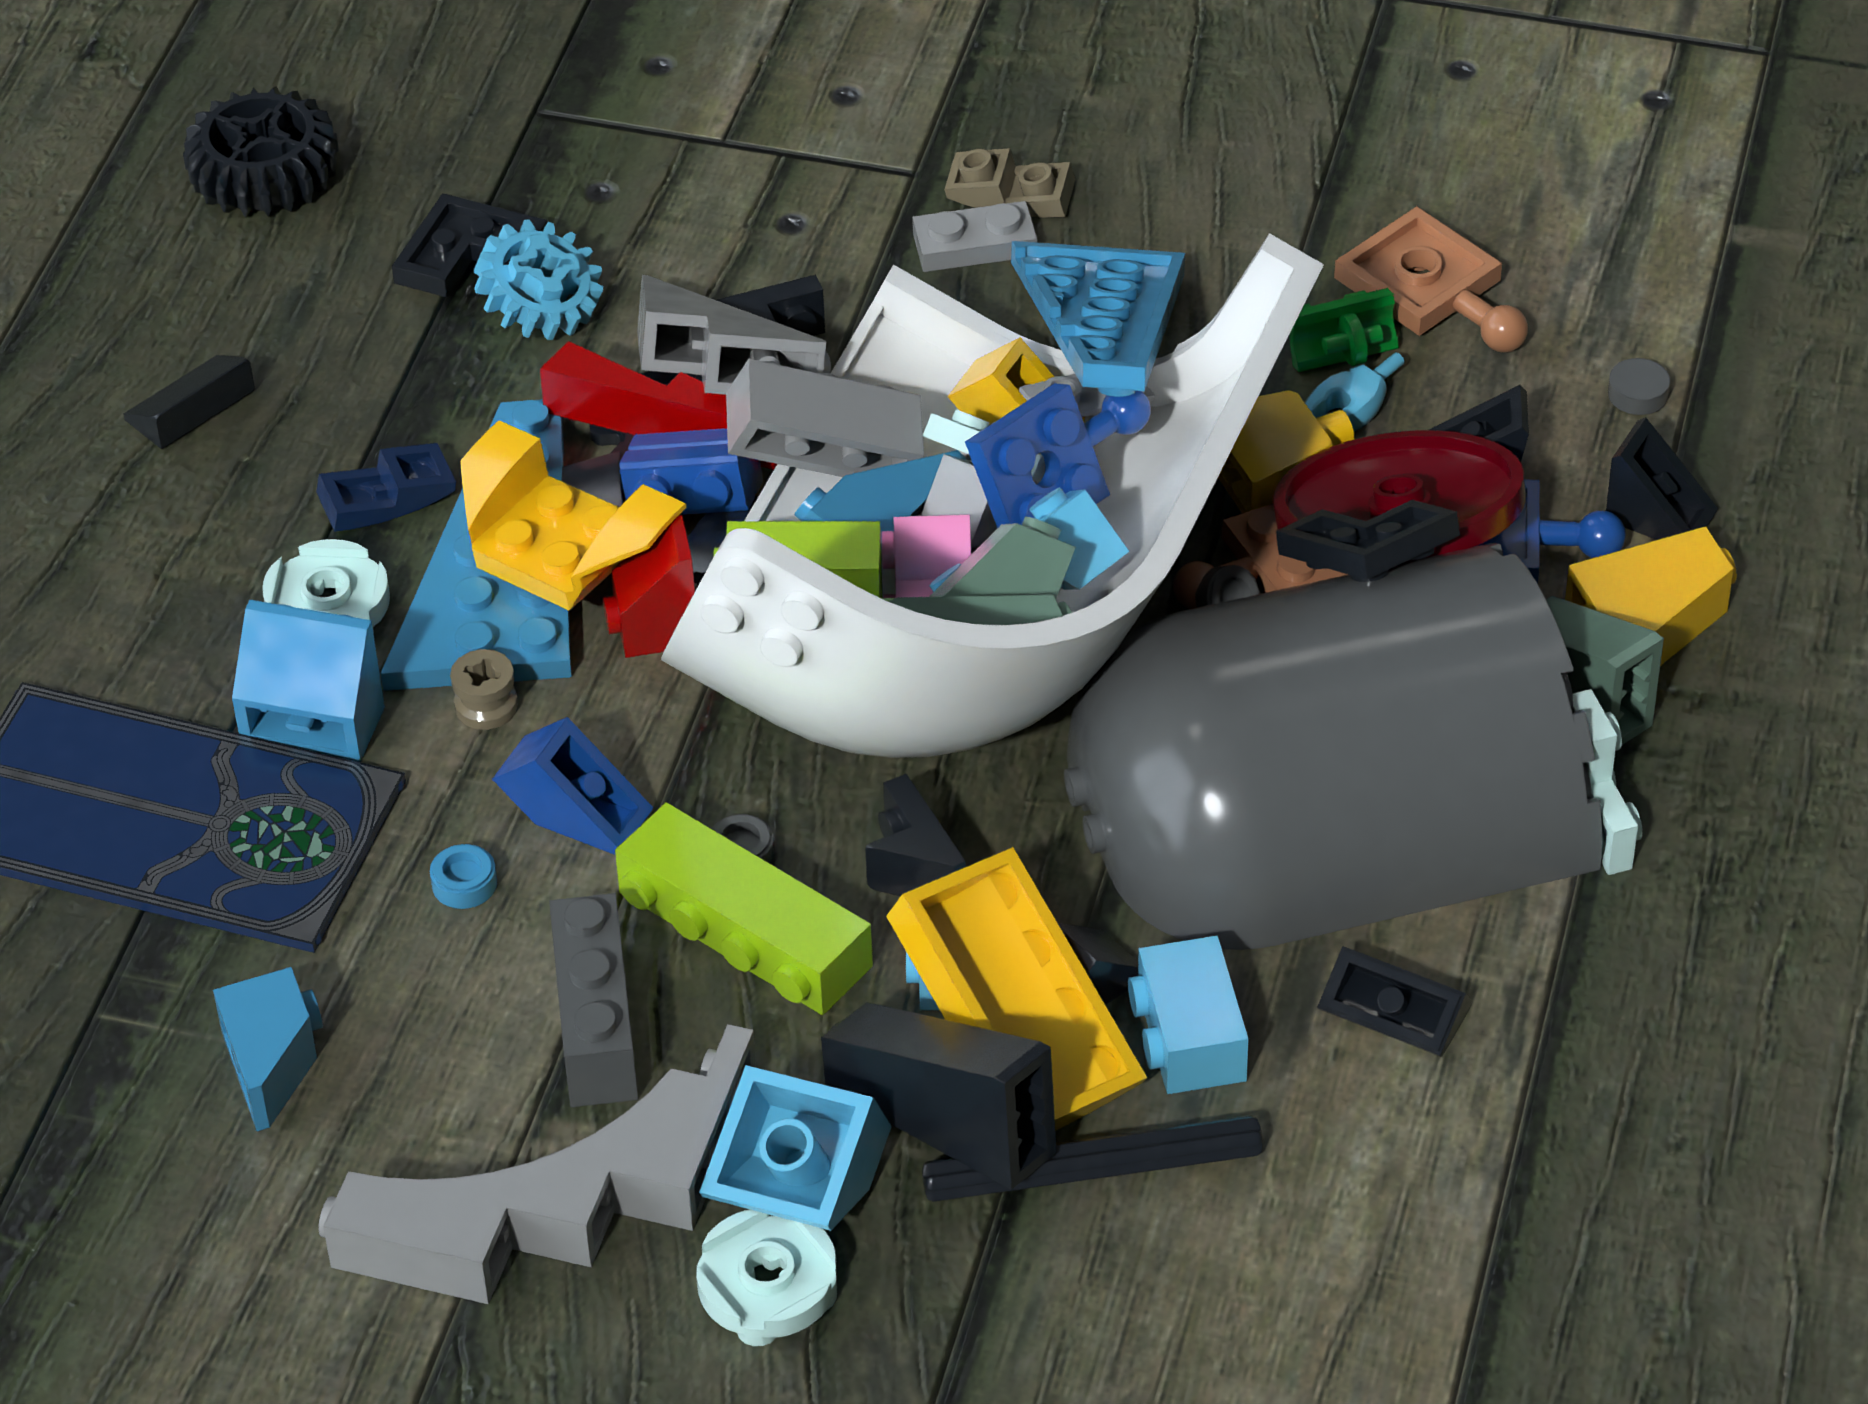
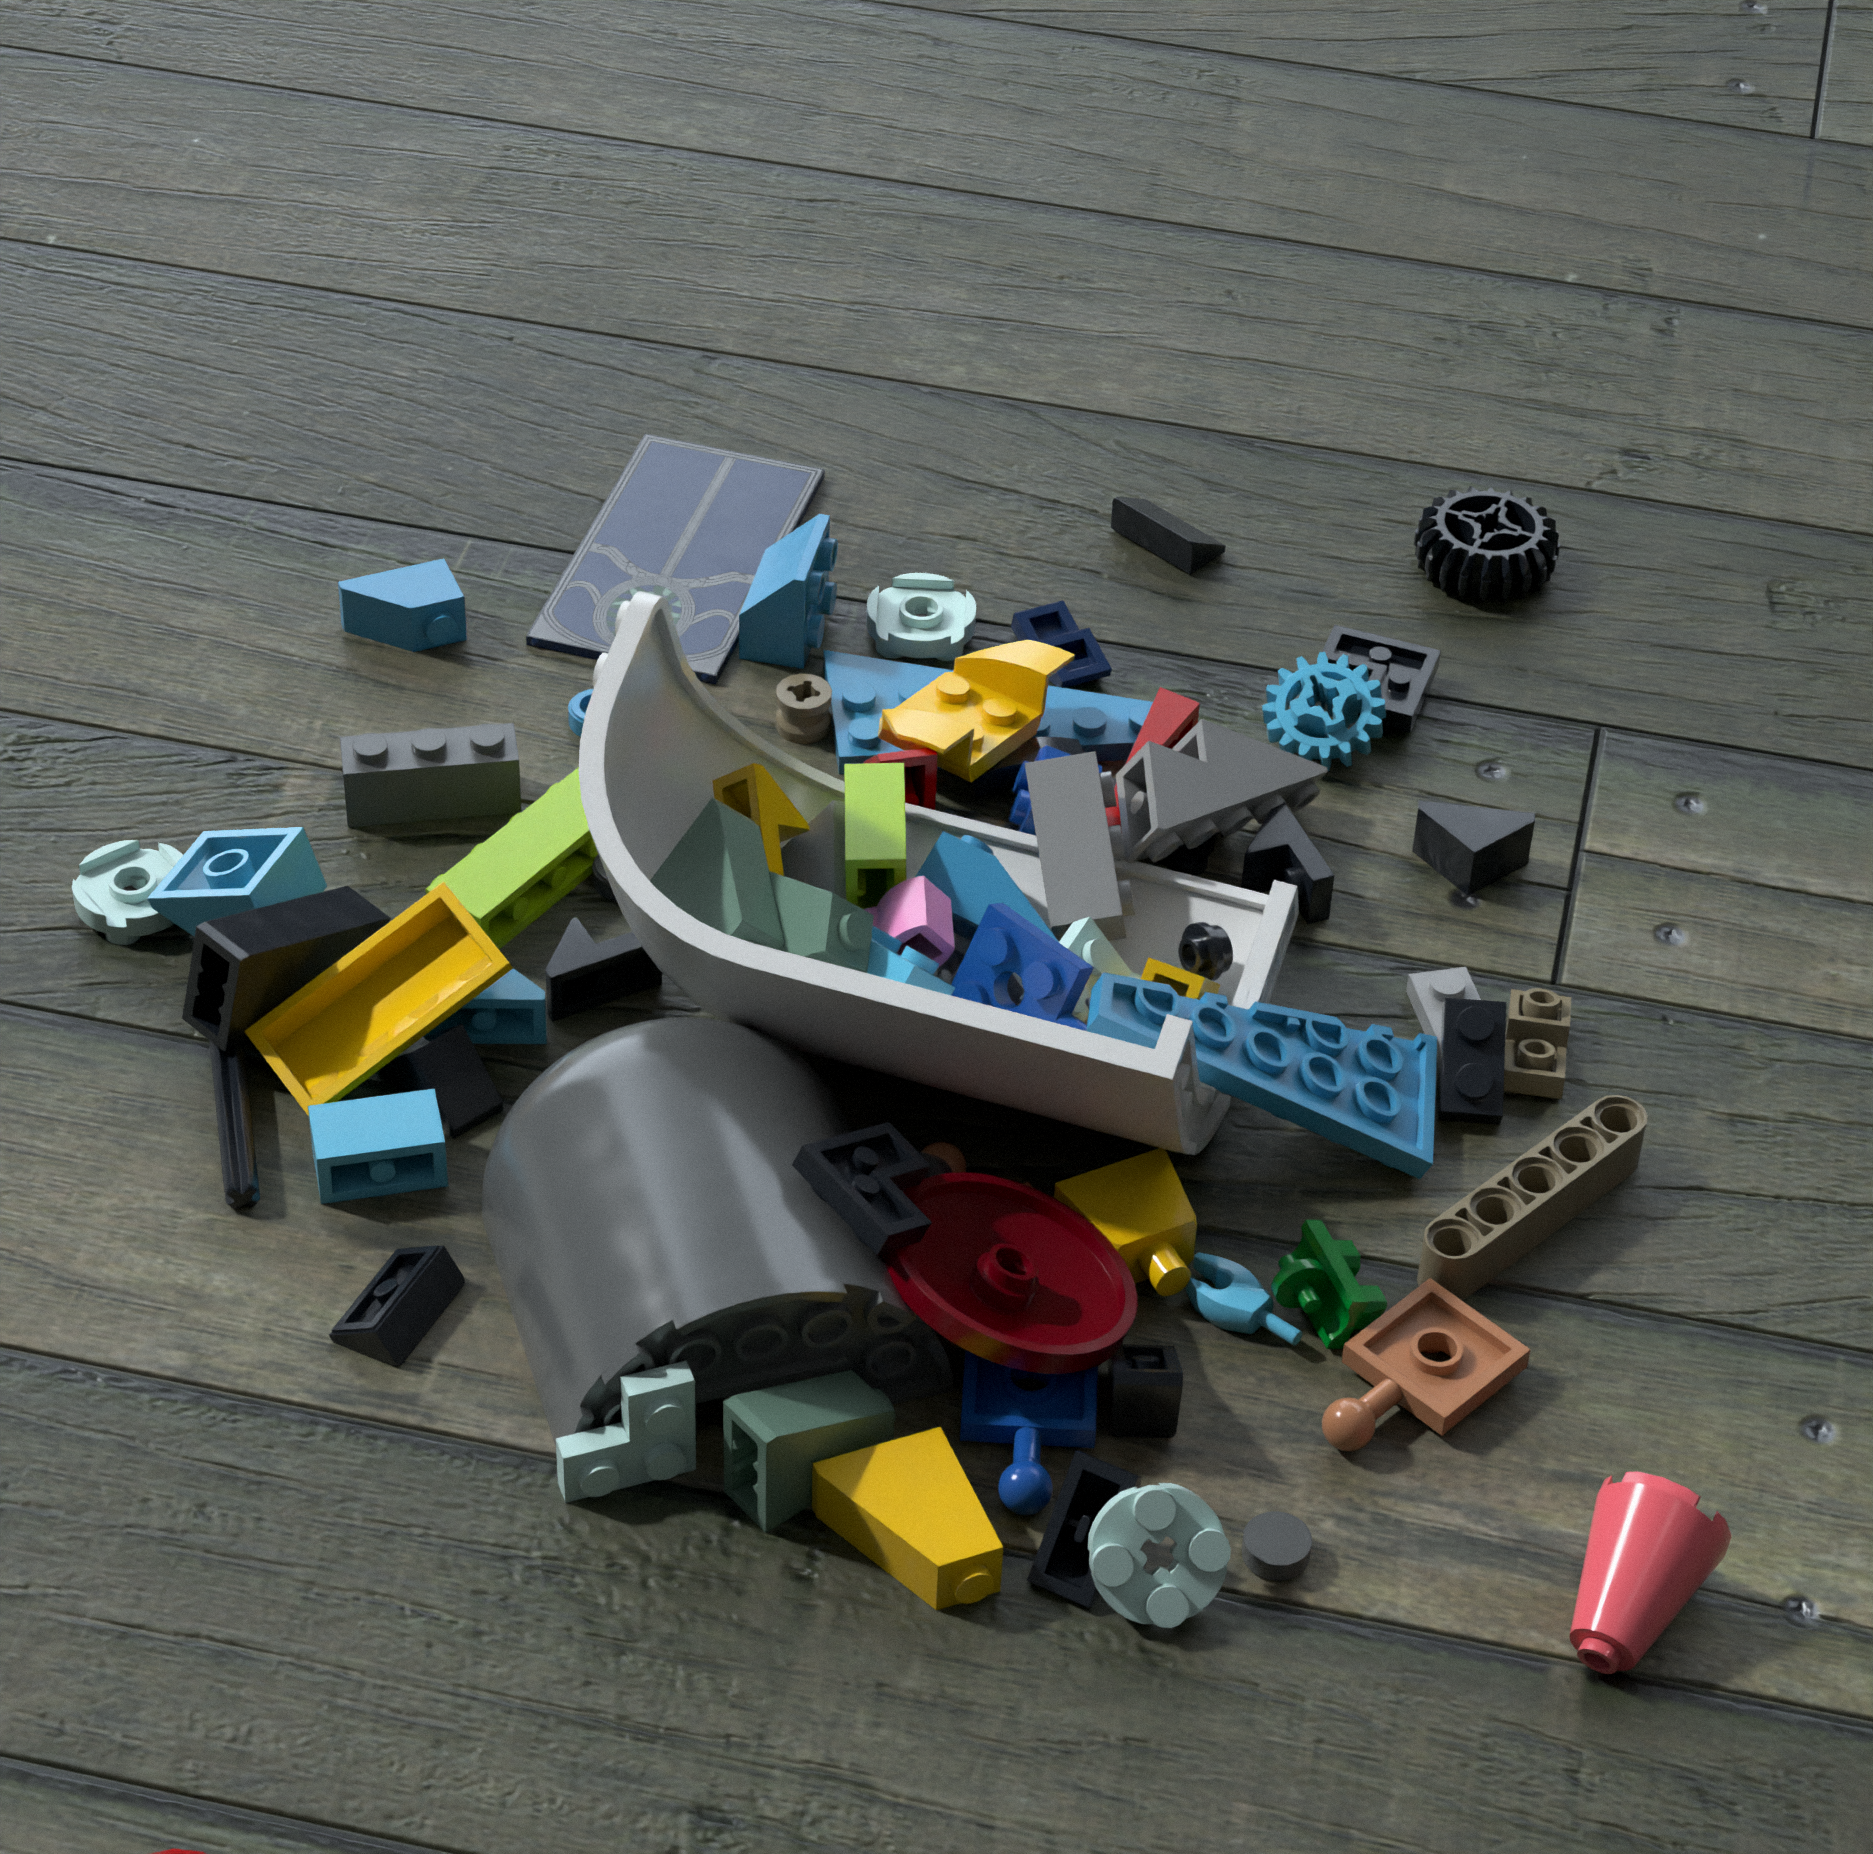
camera: 85 degrees right, 5 degrees down
light grey arch [319,1024,756,1304] -> none
none -> light aqua plate [1088,1483,1231,1628]
none -> black plate [1178,922,1233,981]
none -> black slope [1412,800,1535,896]
none -> dark tan beam [1417,1095,1648,1300]
none -> black plate [1438,997,1506,1125]
none -> coral cone [1569,1471,1732,1674]

